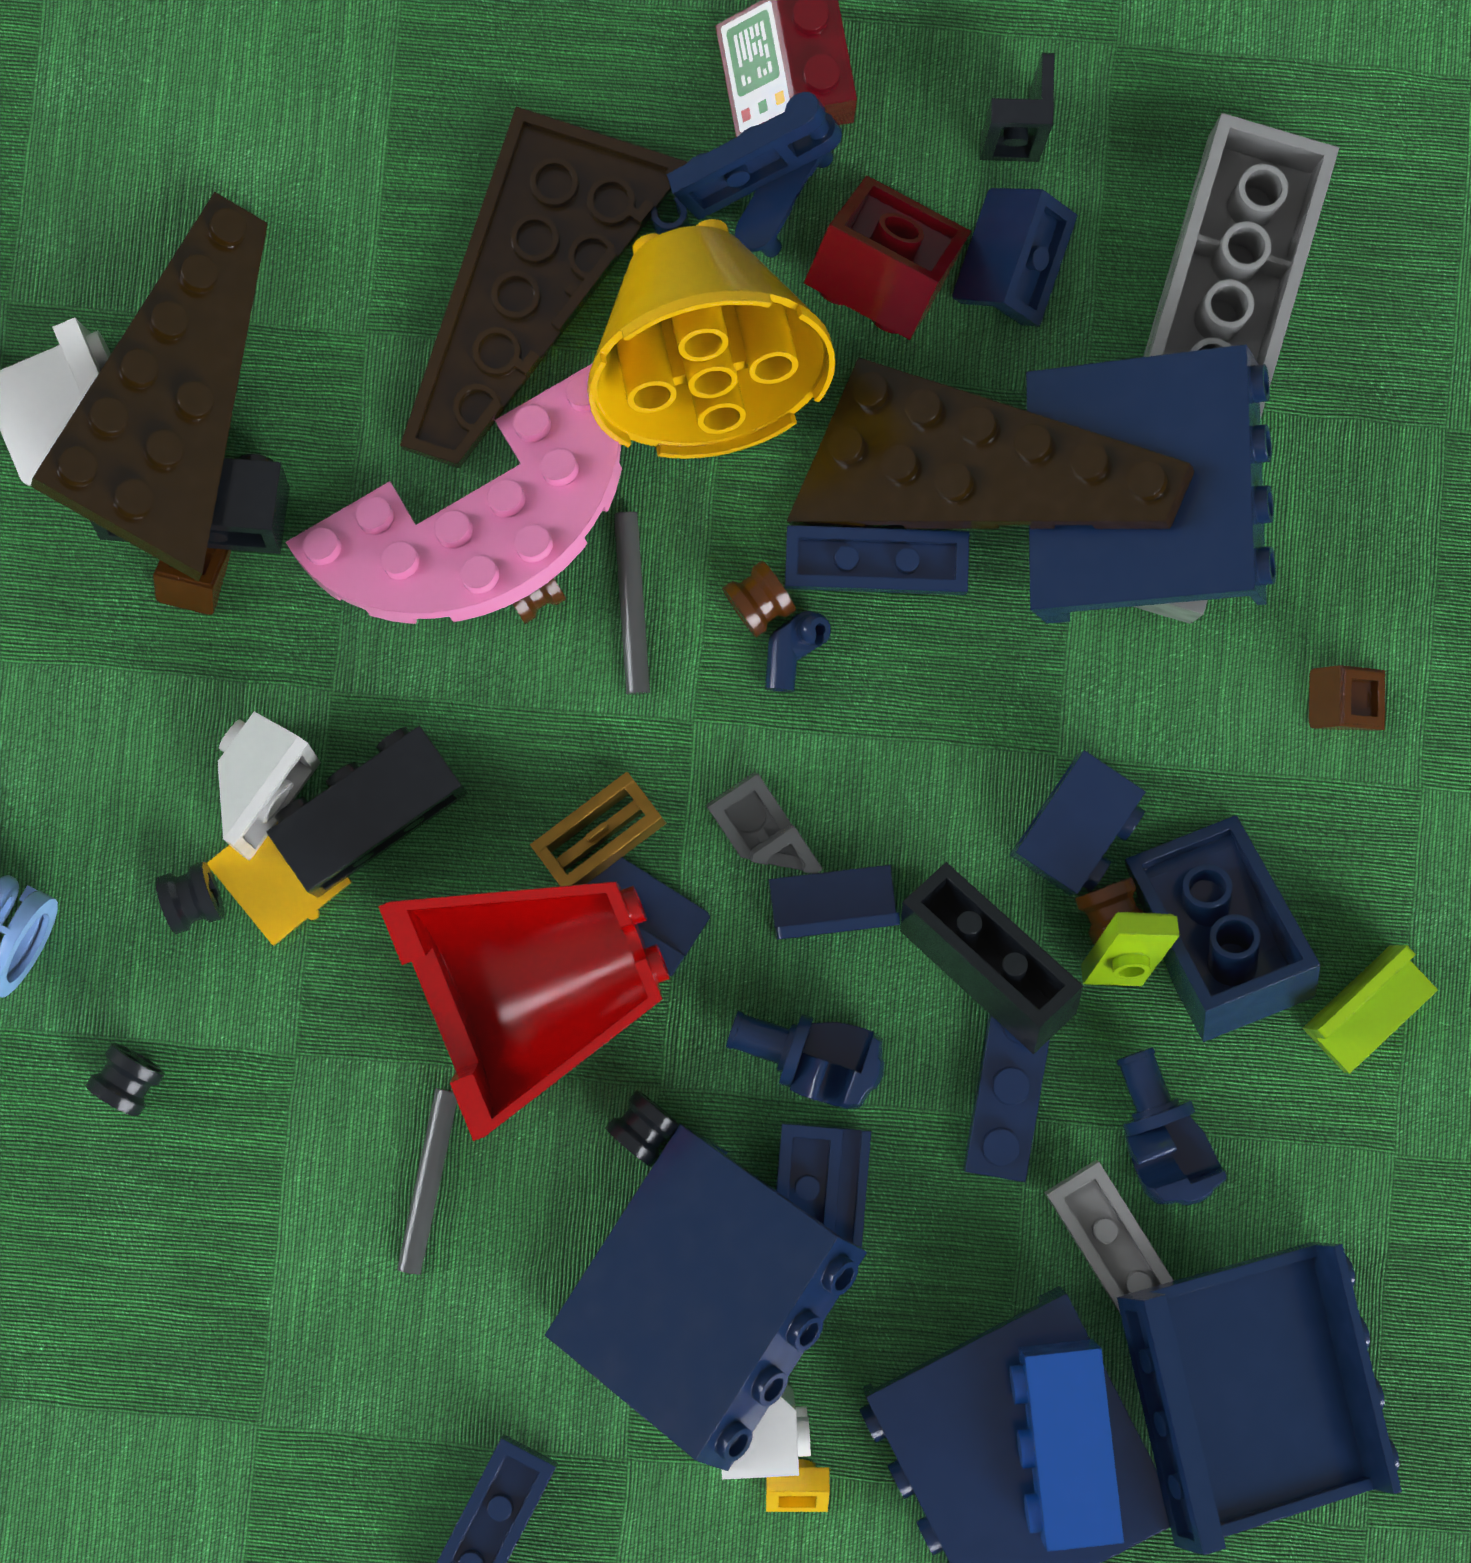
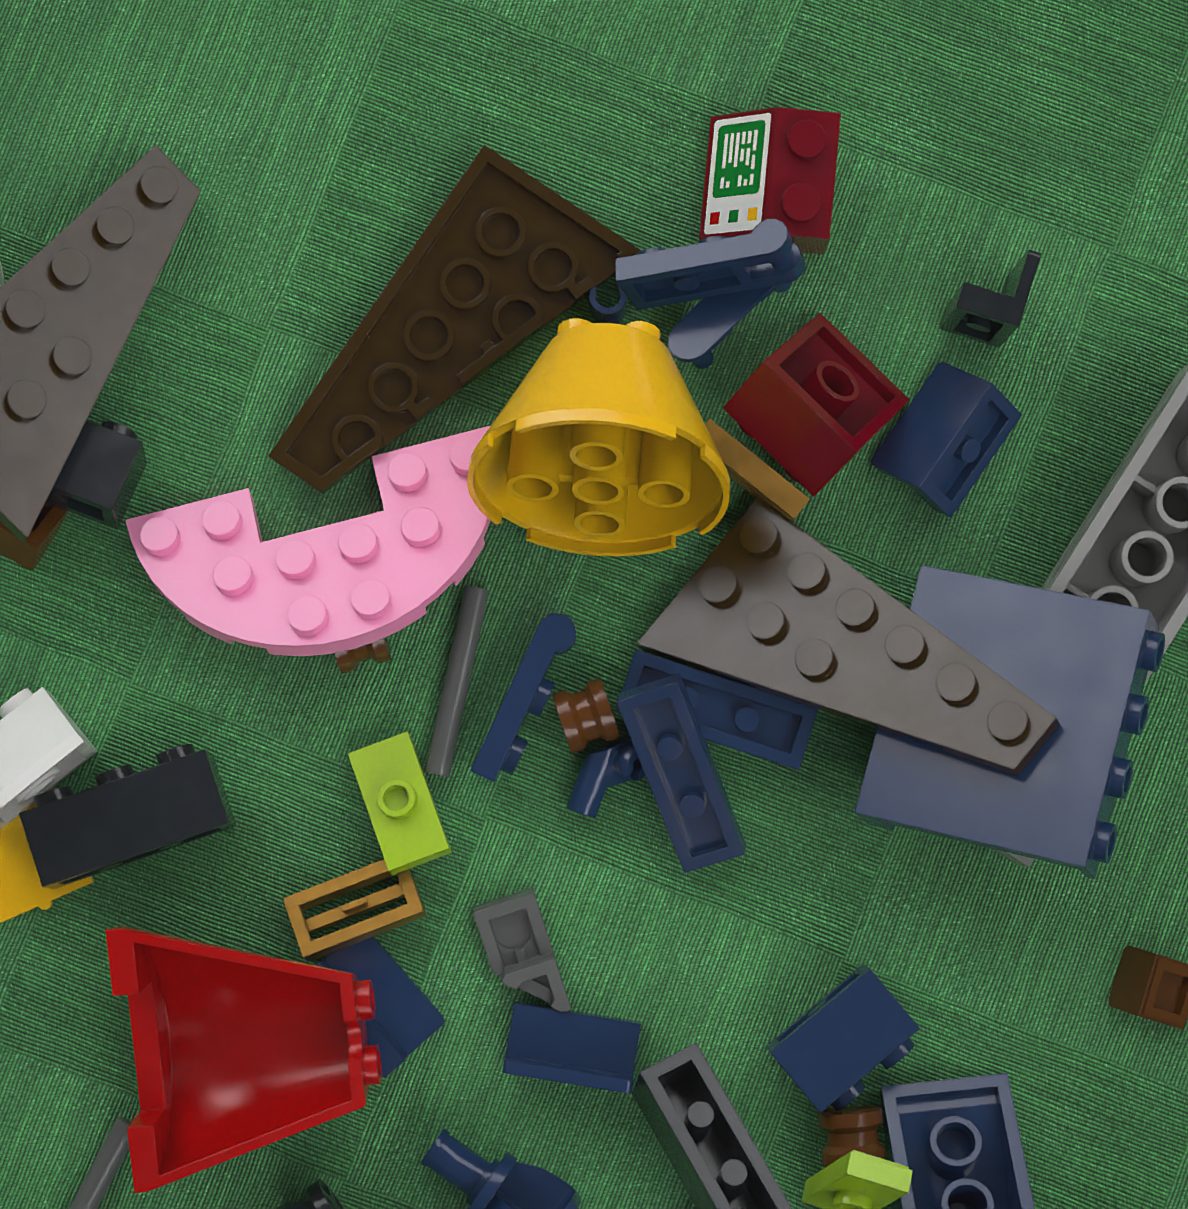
camera: 15 degrees right, 0 degrees up
none -> lime plate [348,731,452,875]
none -> dark blue plate [471,613,576,782]
none -> dark blue plate [616,673,746,873]
none -> pearl gold tile [705,419,810,522]

